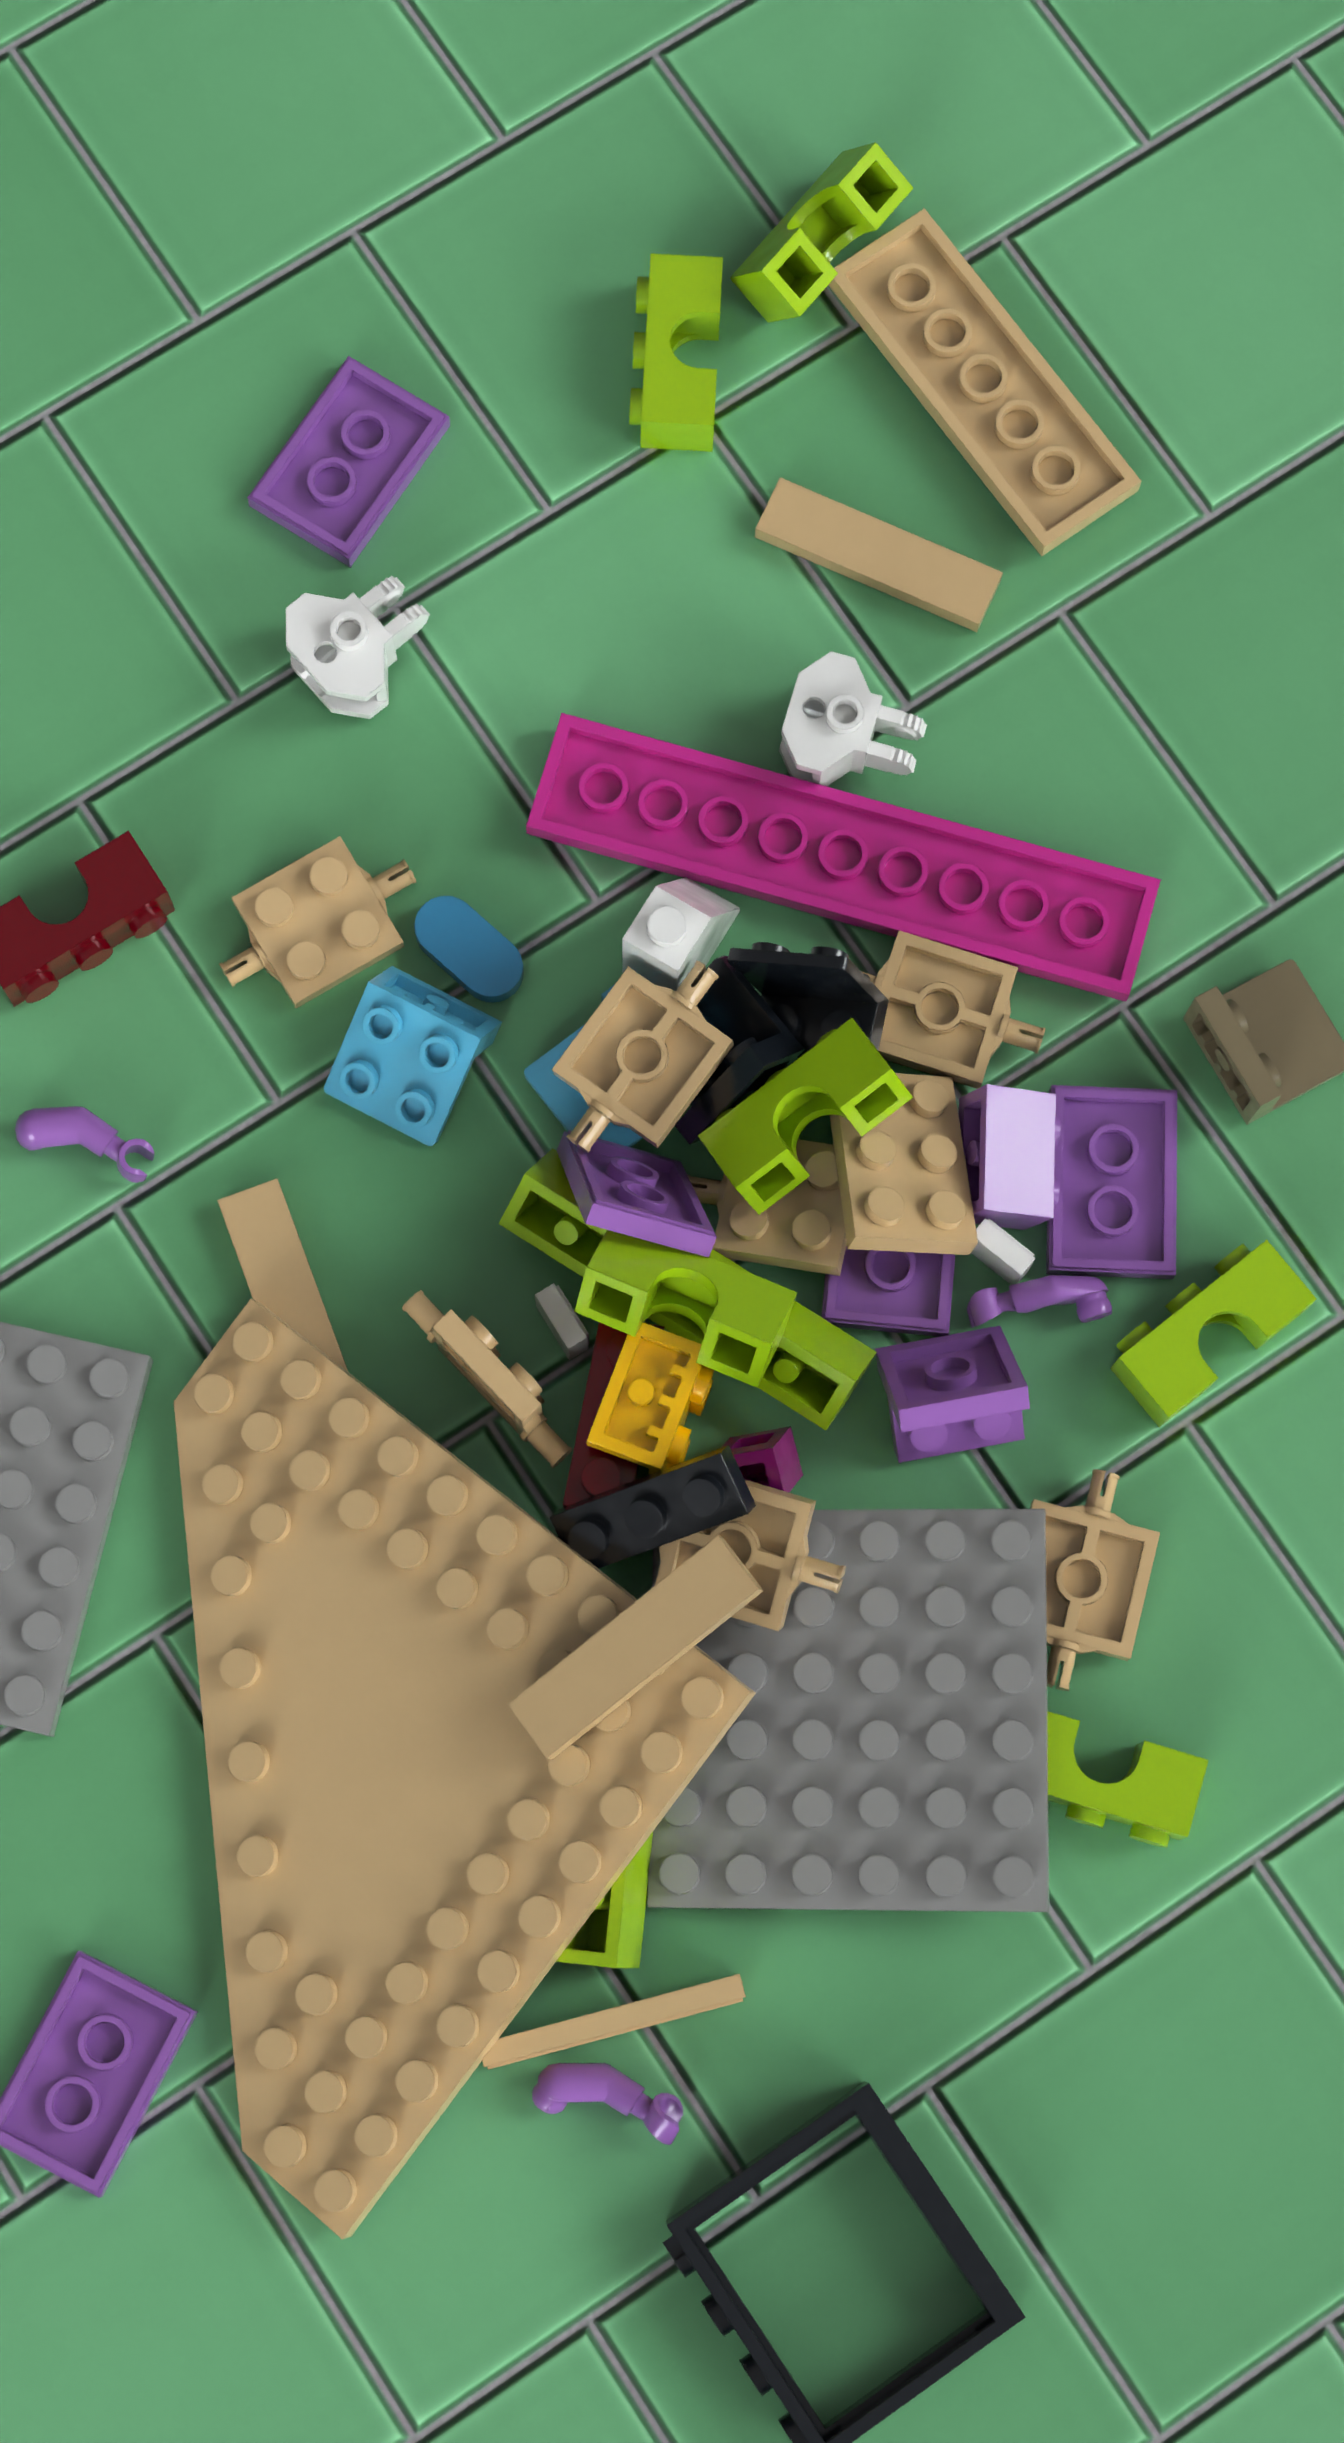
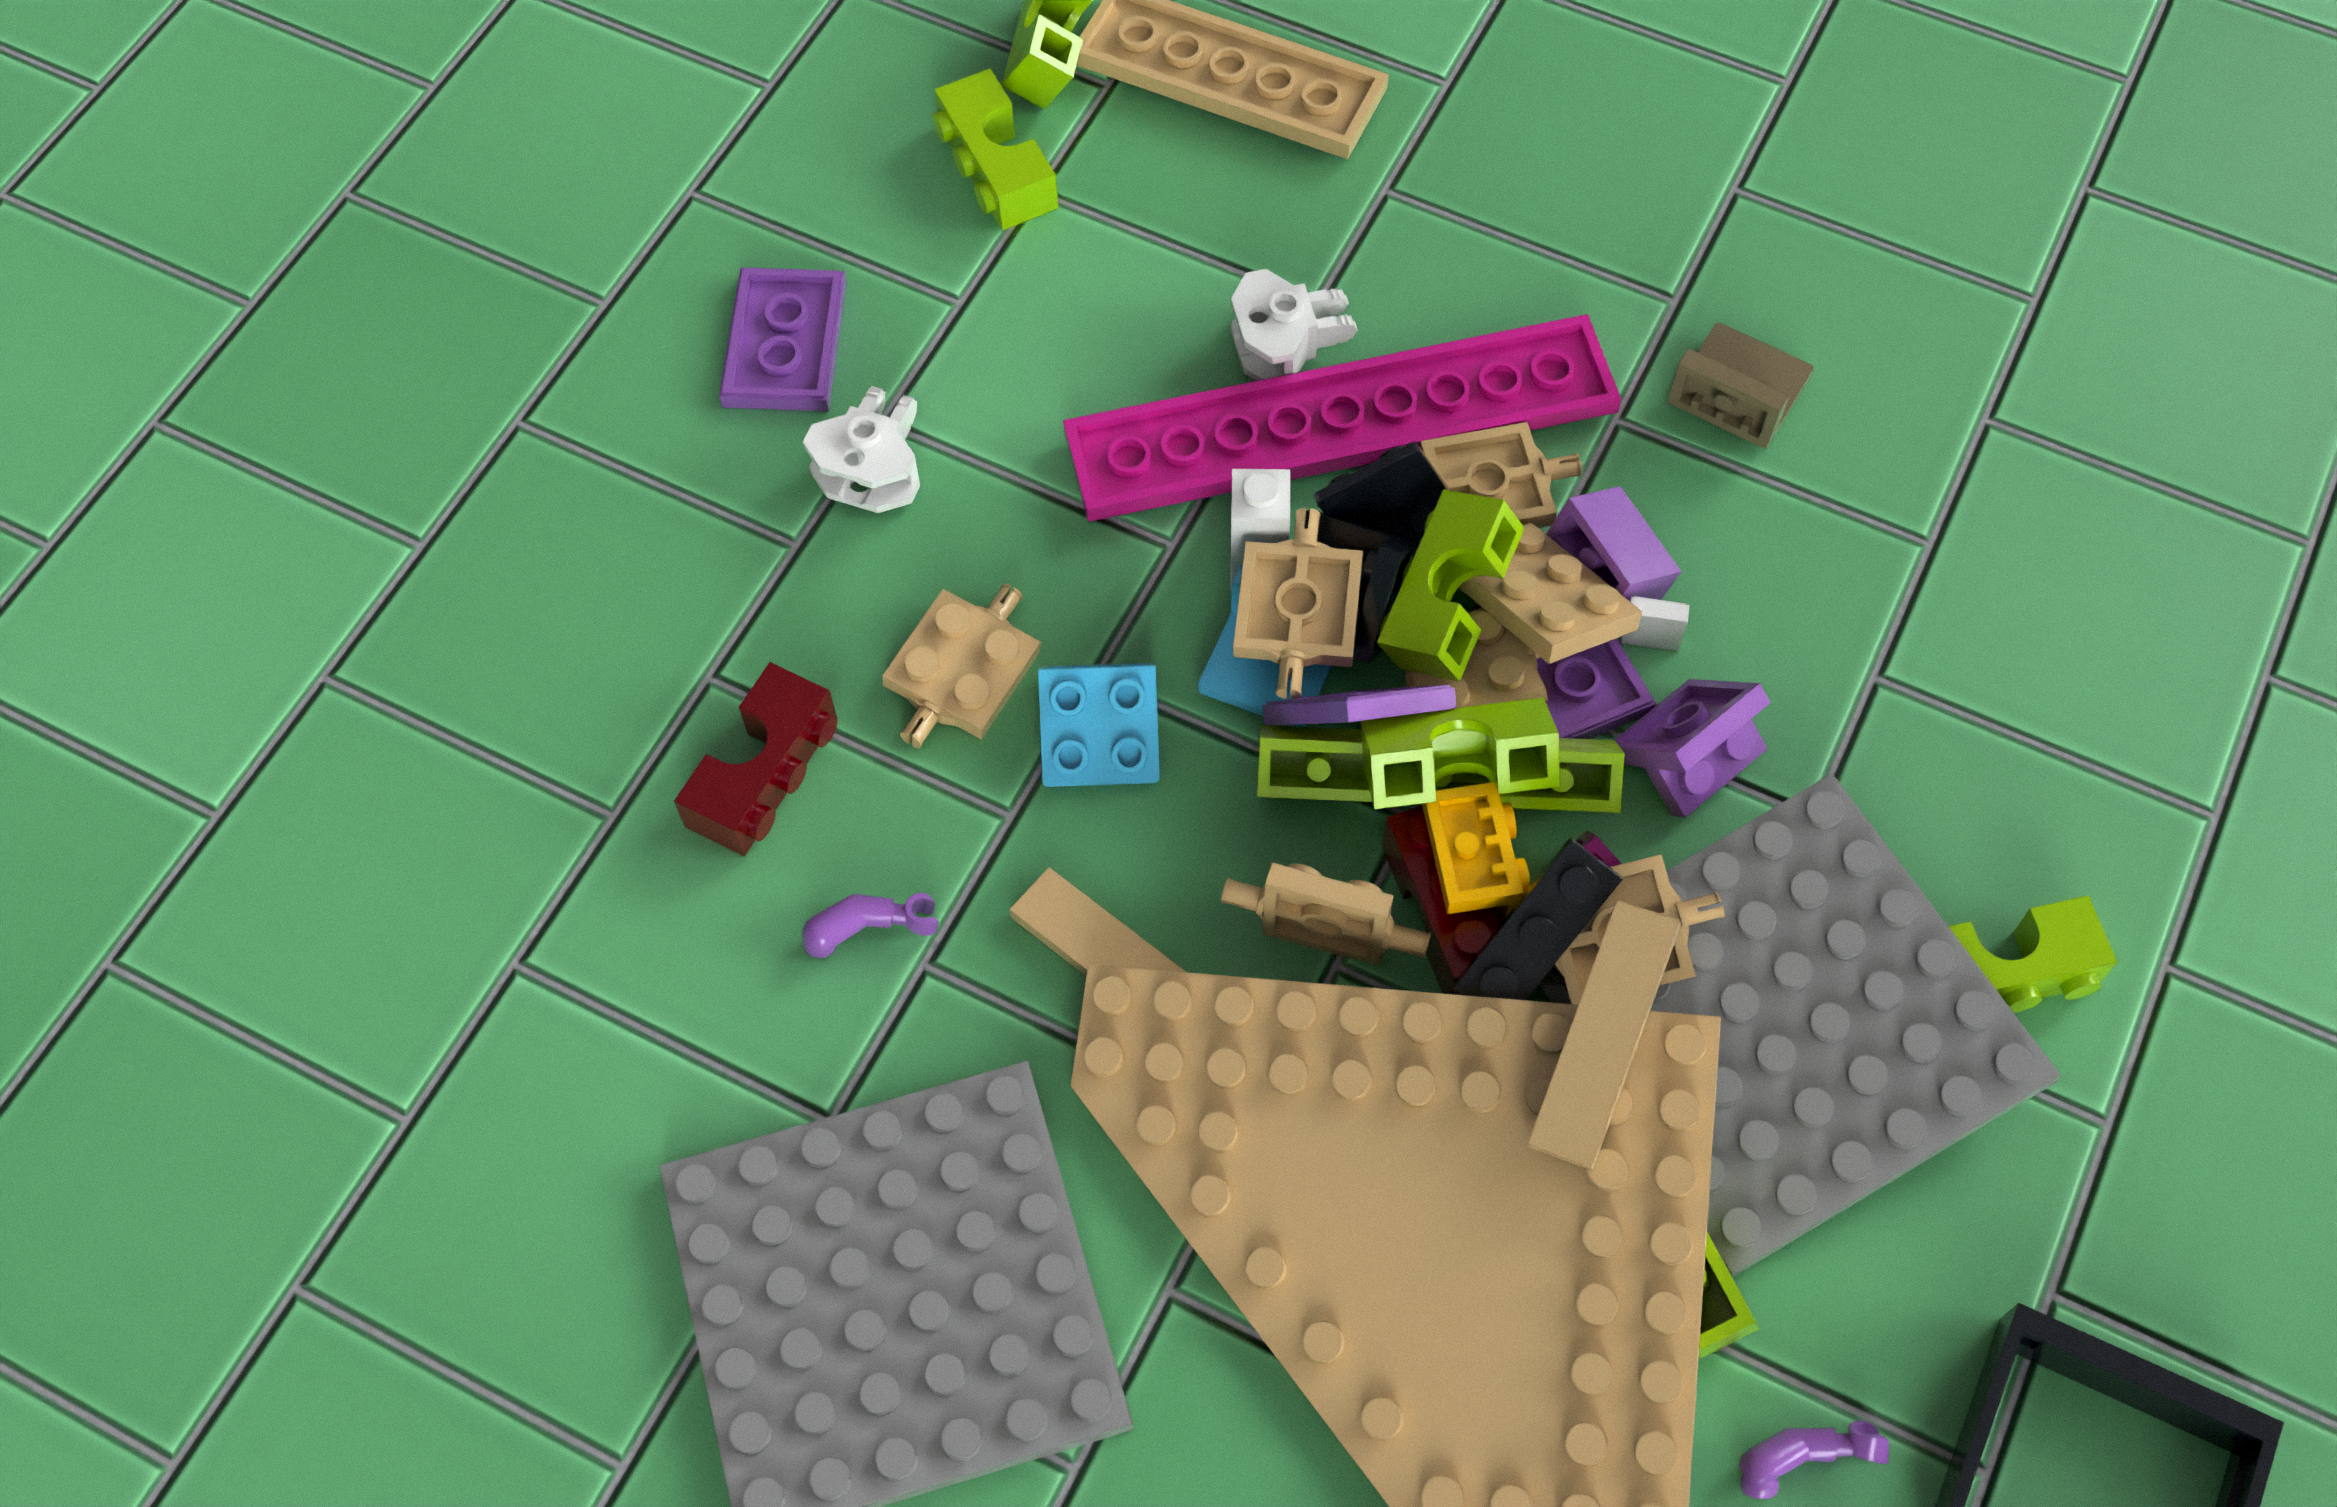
camera: 25 degrees left, 15 degrees down
dark azure tile [414,896,524,1003] -> none
tan tile [482,1974,746,2070] -> none
white tile [535,1283,589,1360] -> none
tan tile [755,477,1003,632] -> none
medium lavender arm [967,1275,1112,1328] -> none
tan plate [1030,1469,1160,1691] -> none
medium lavender tile [1046,1085,1177,1279] -> none
lime arch [1110,1240,1317,1428] -> none

